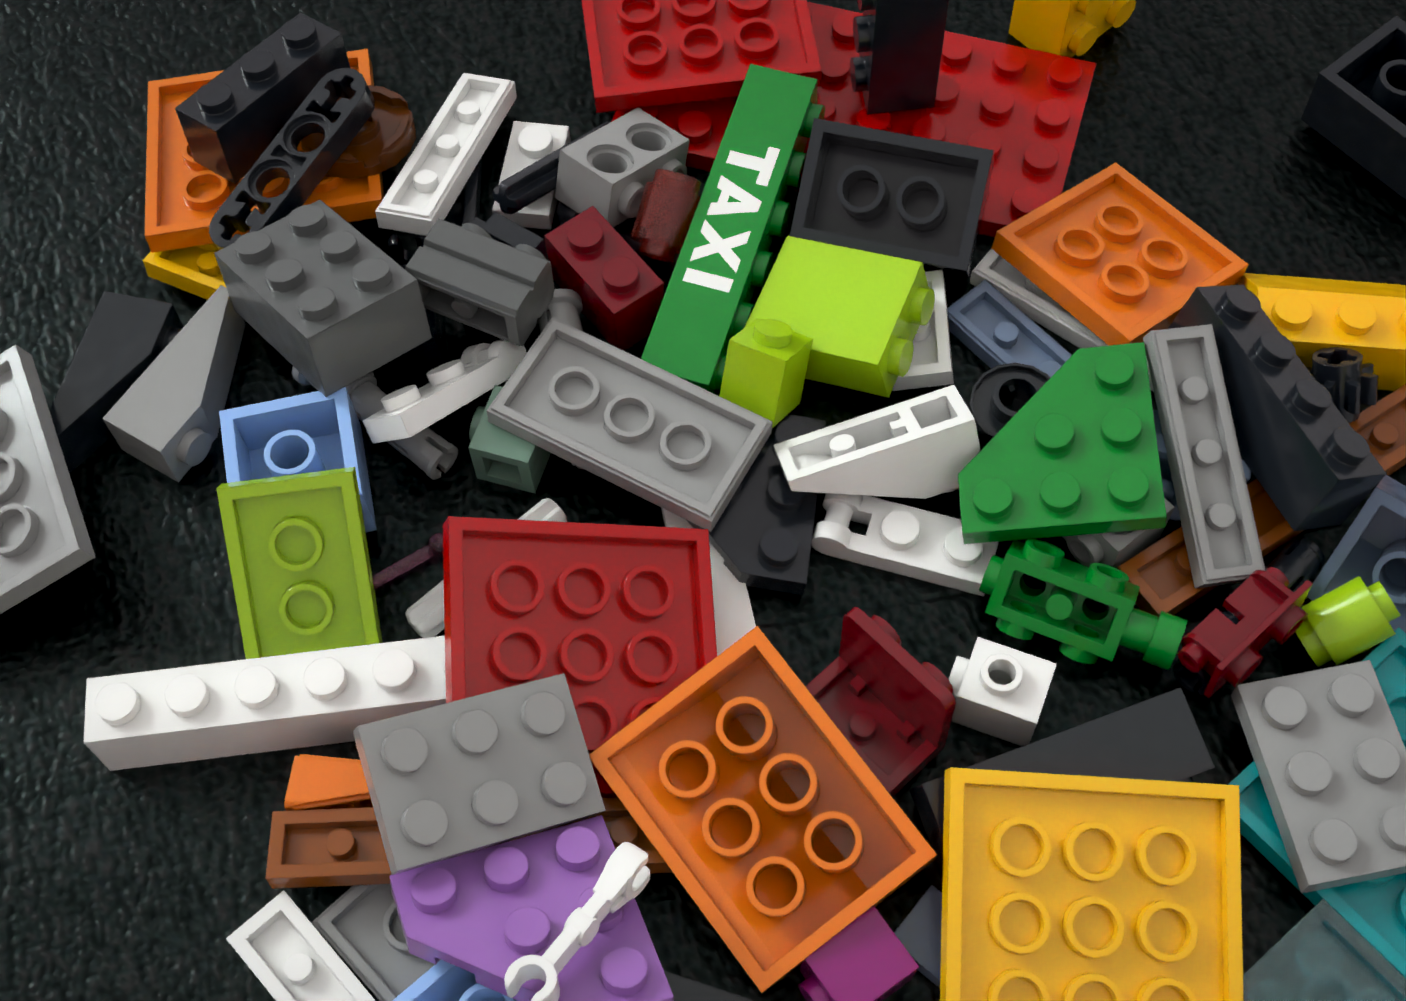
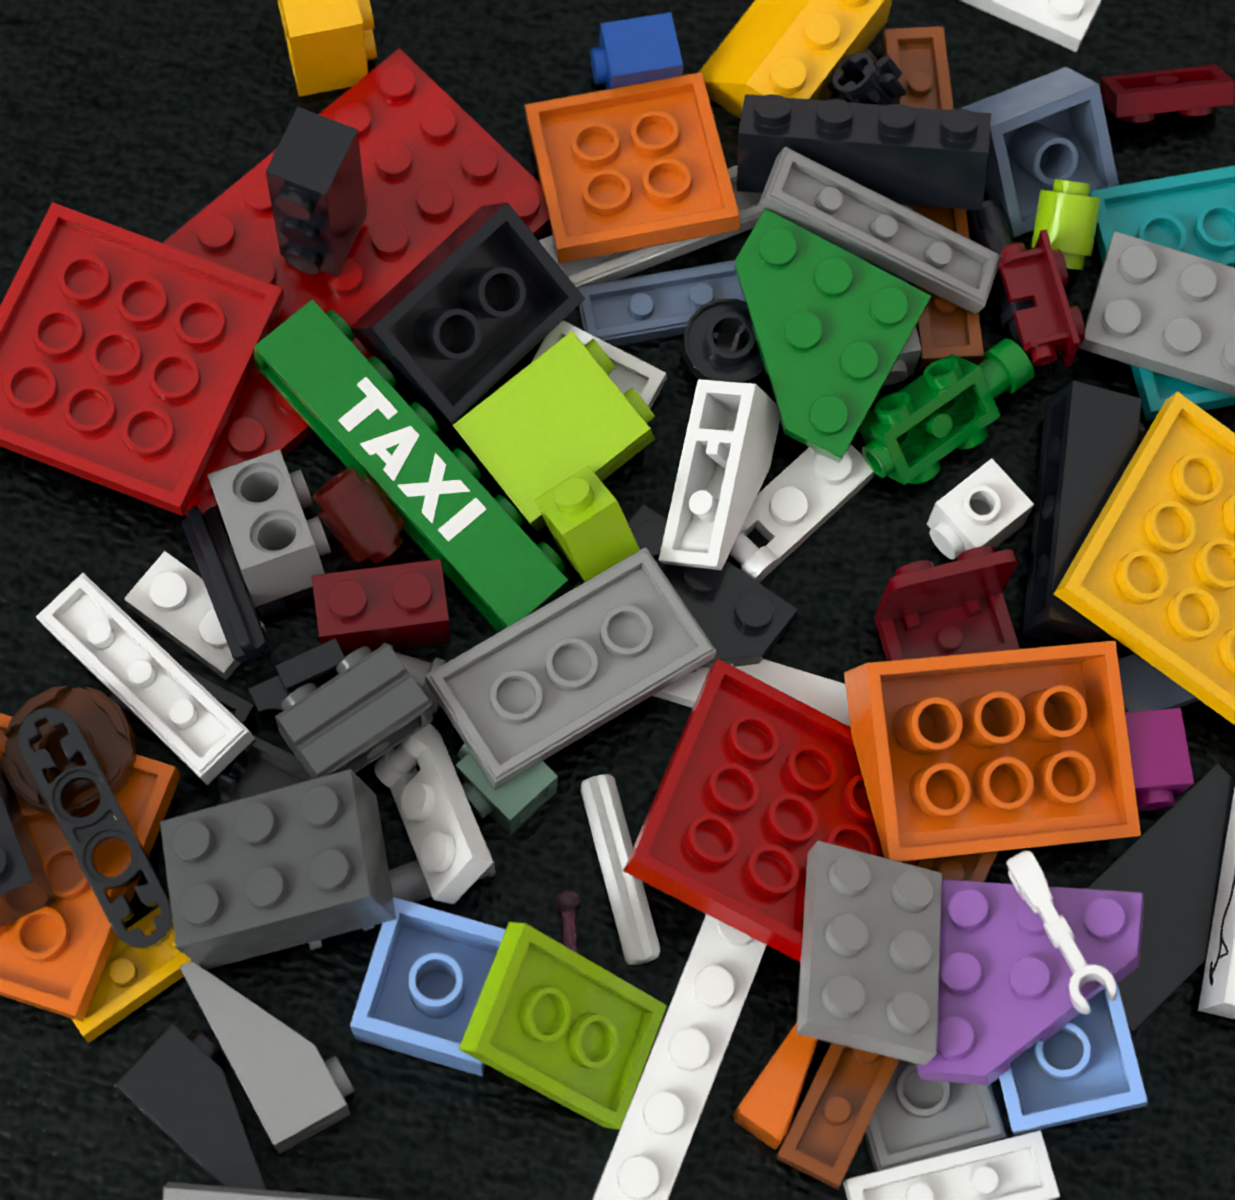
camera: 70 degrees left, 10 degrees up
none -> blue brick [590,12,683,89]

